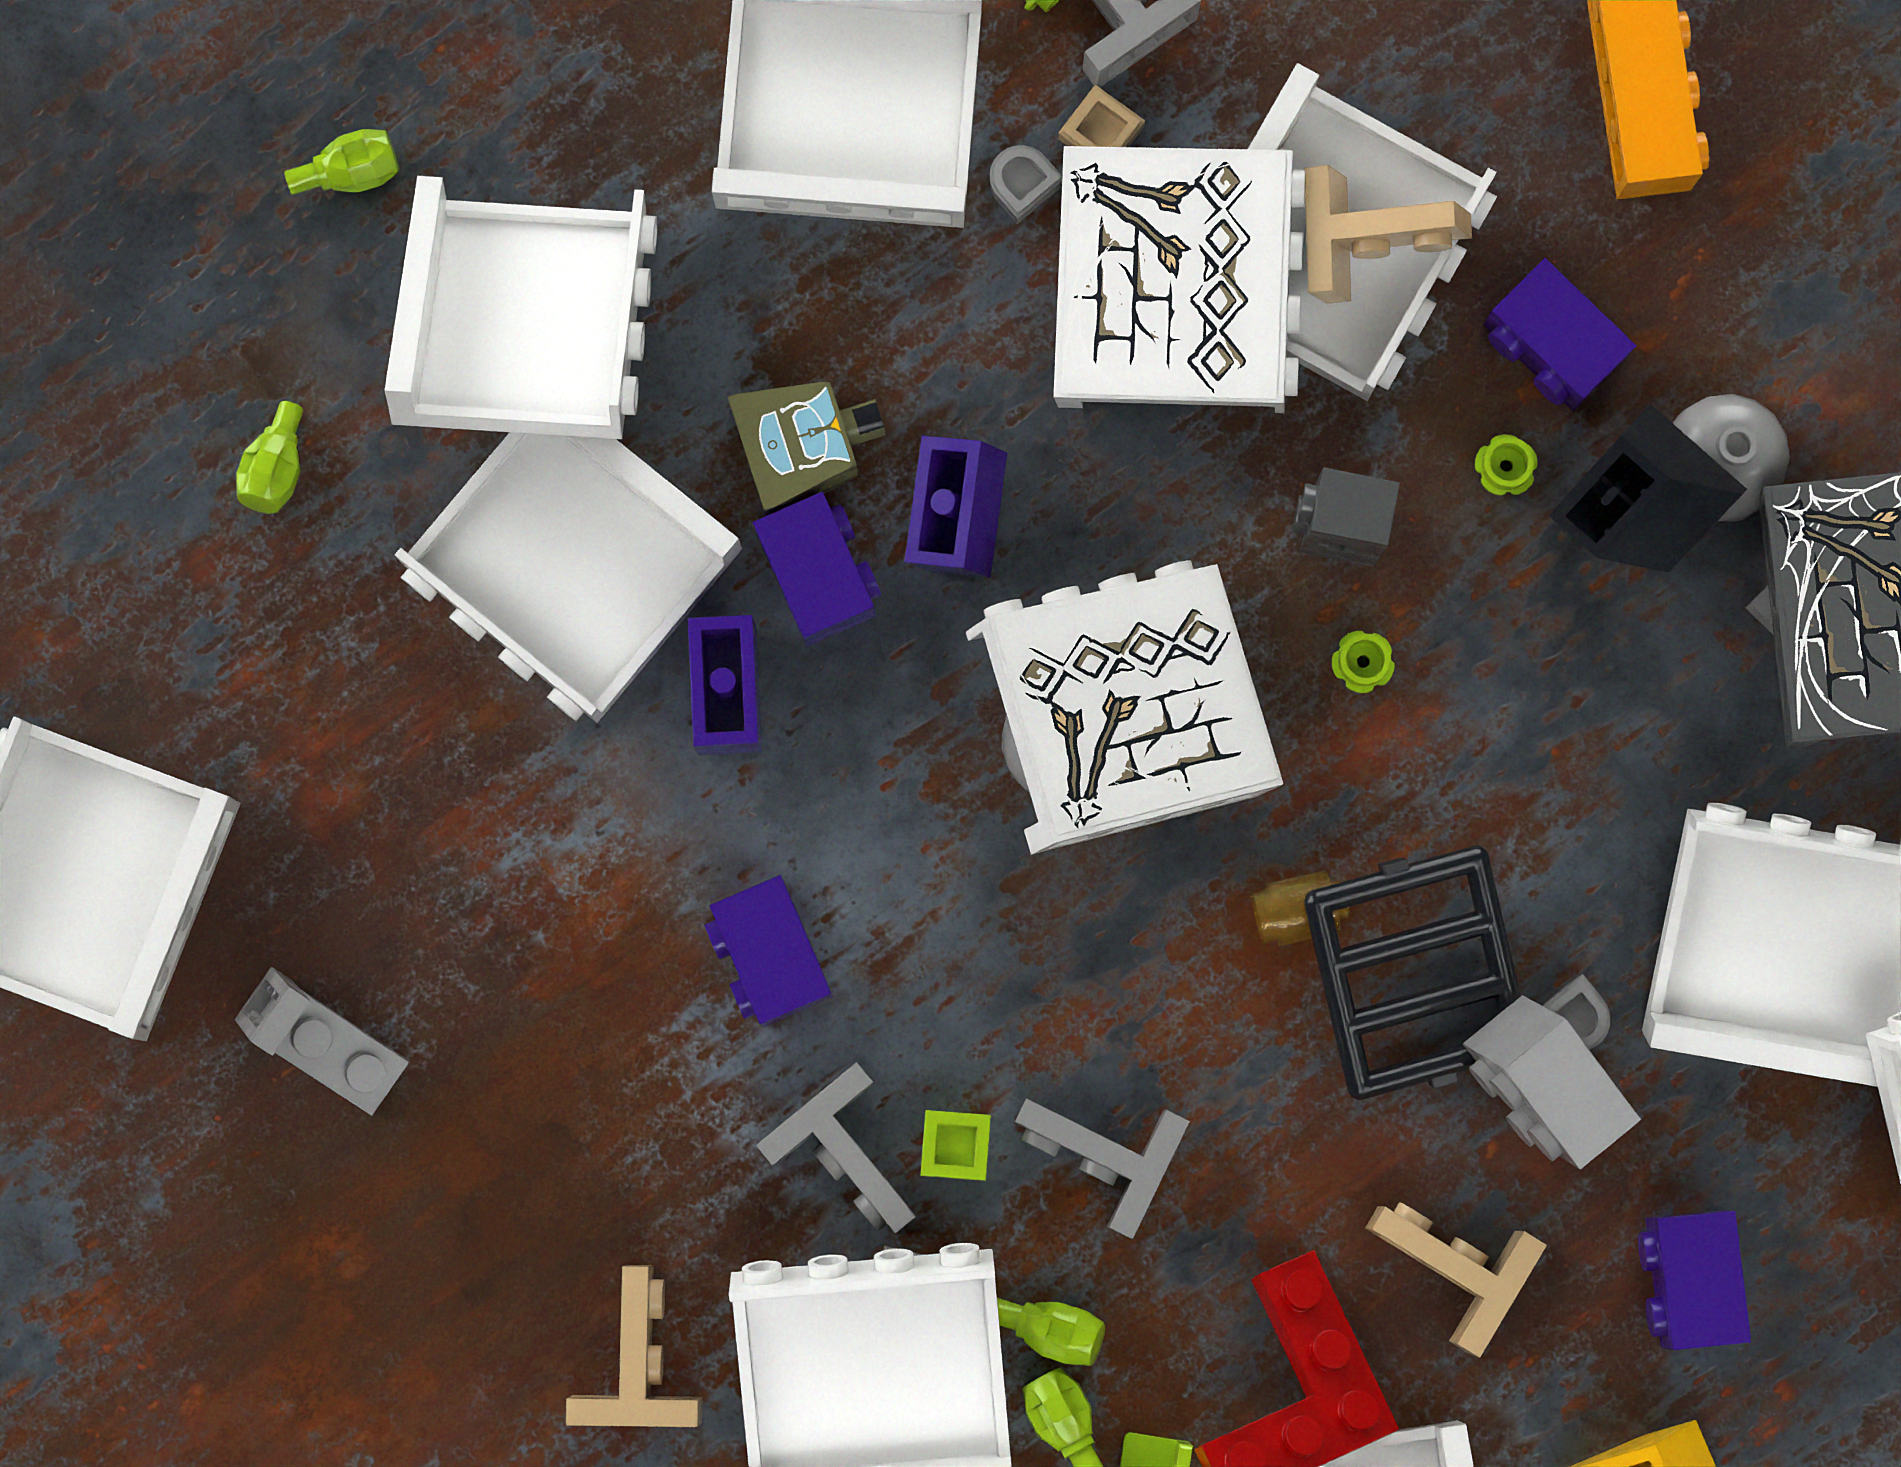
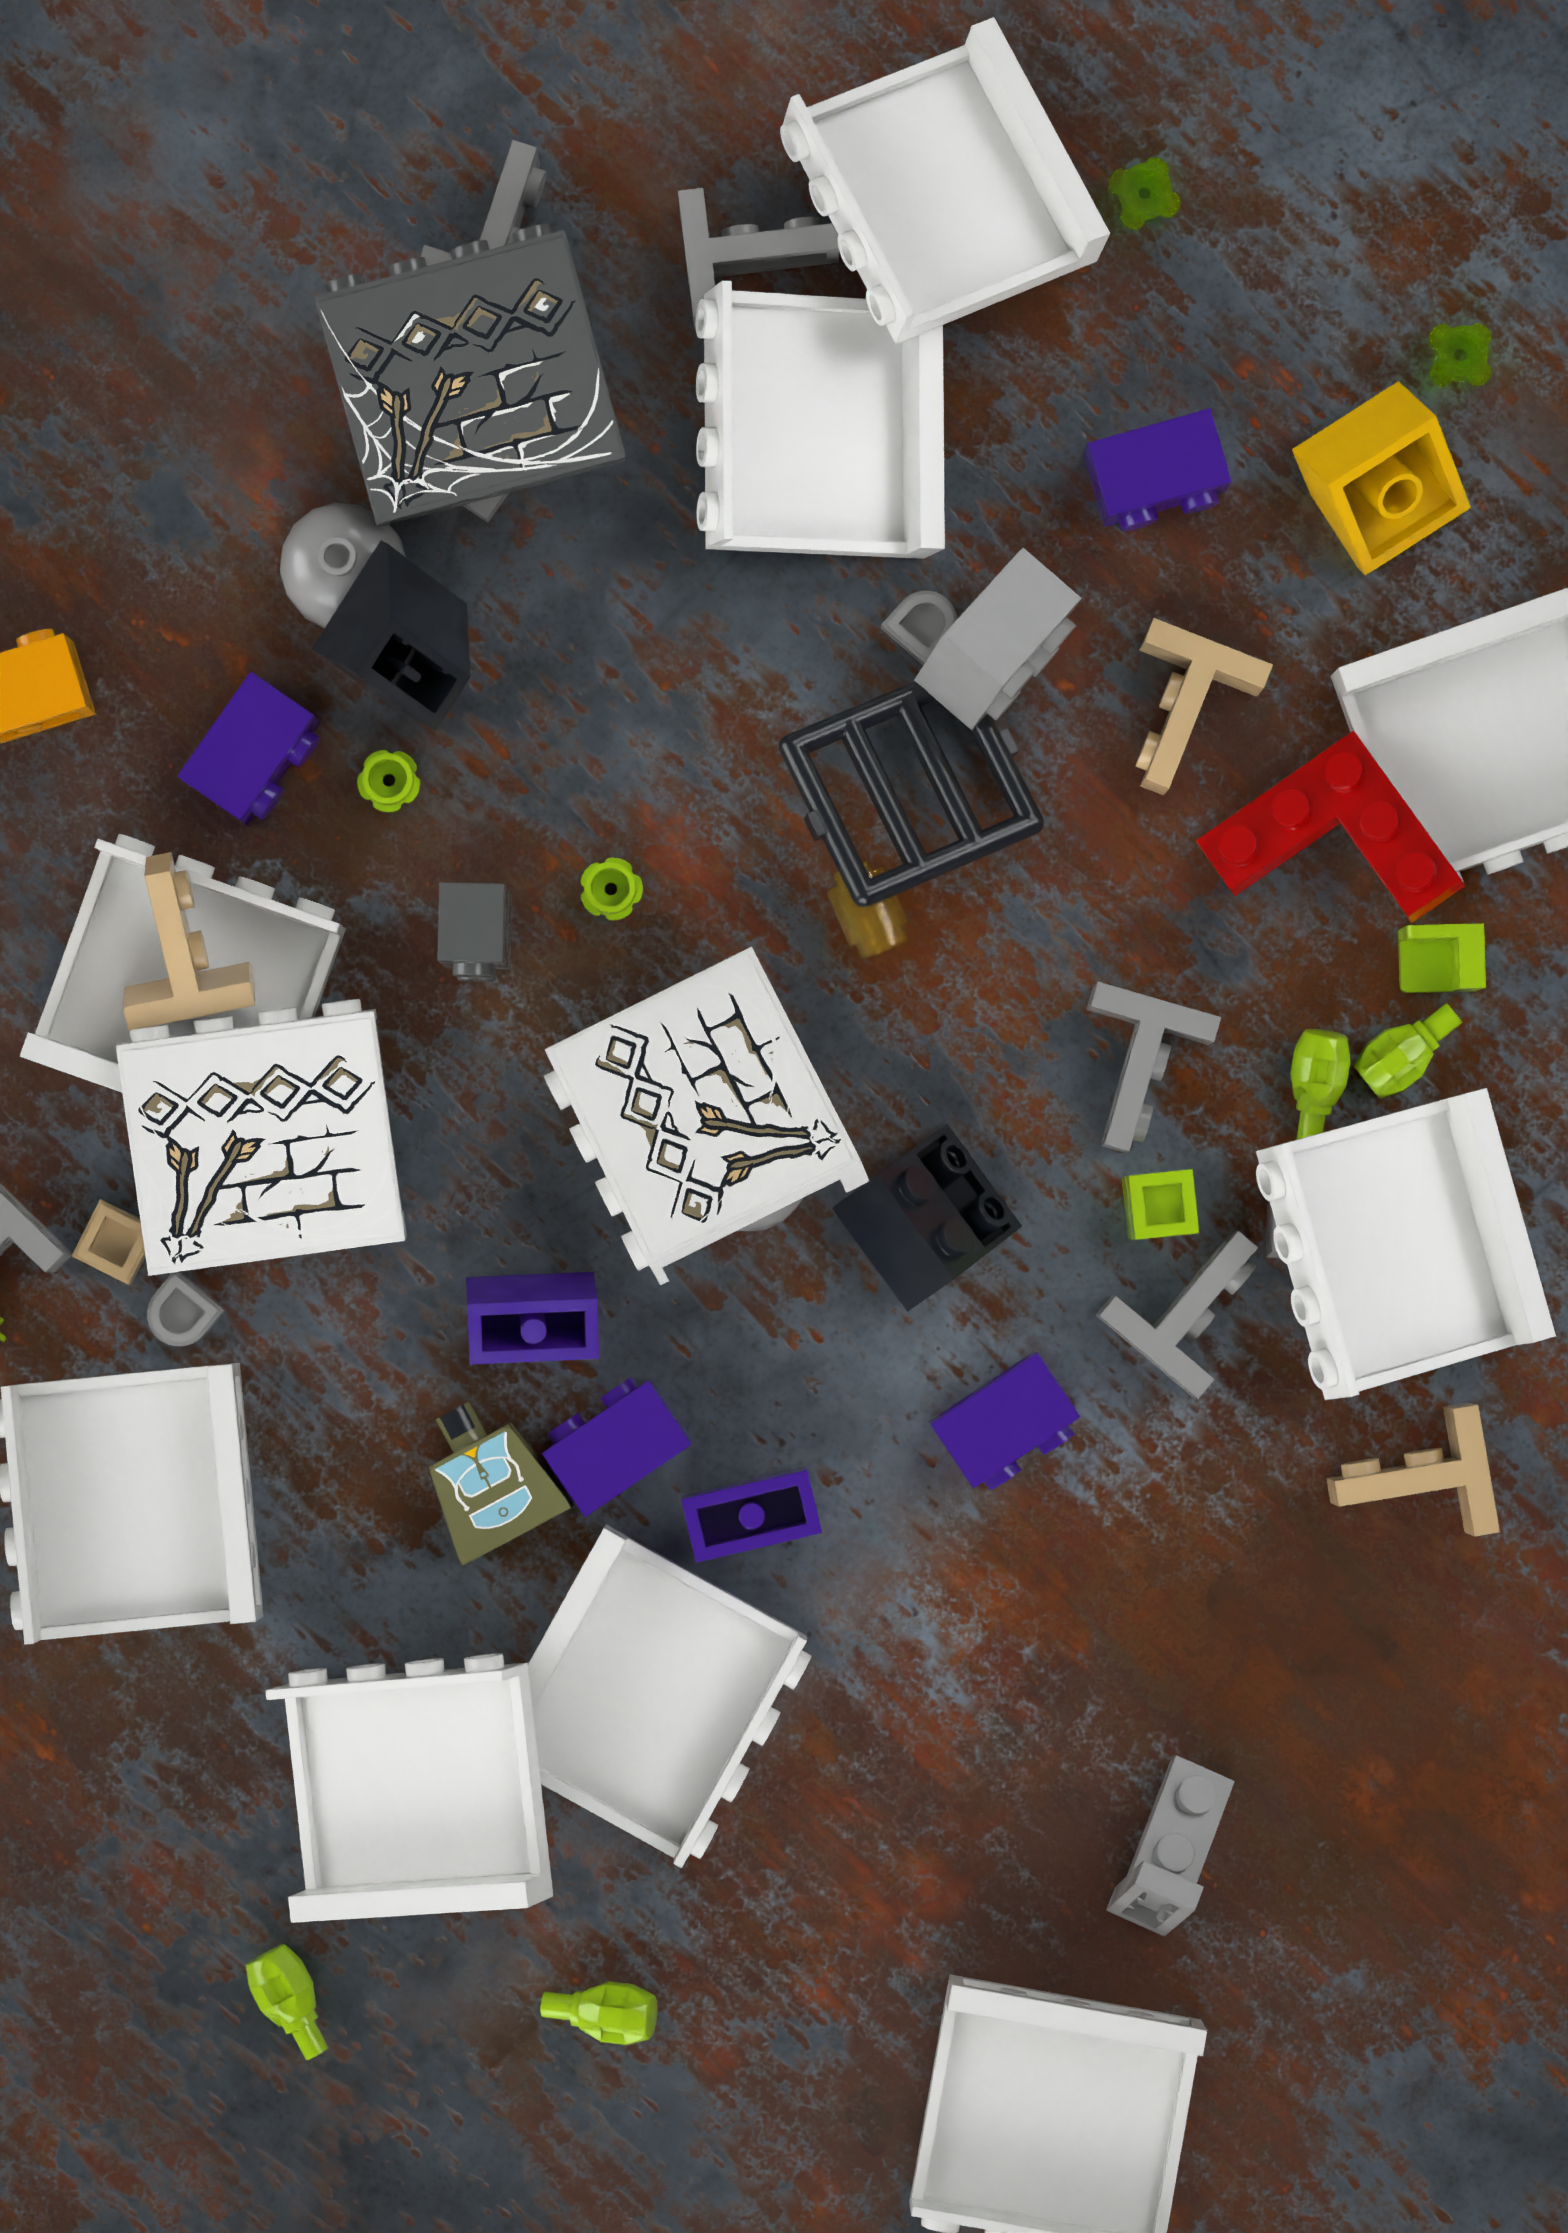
camera: 105 degrees left, 5 degrees up
none -> black slope [832,1124,1022,1312]

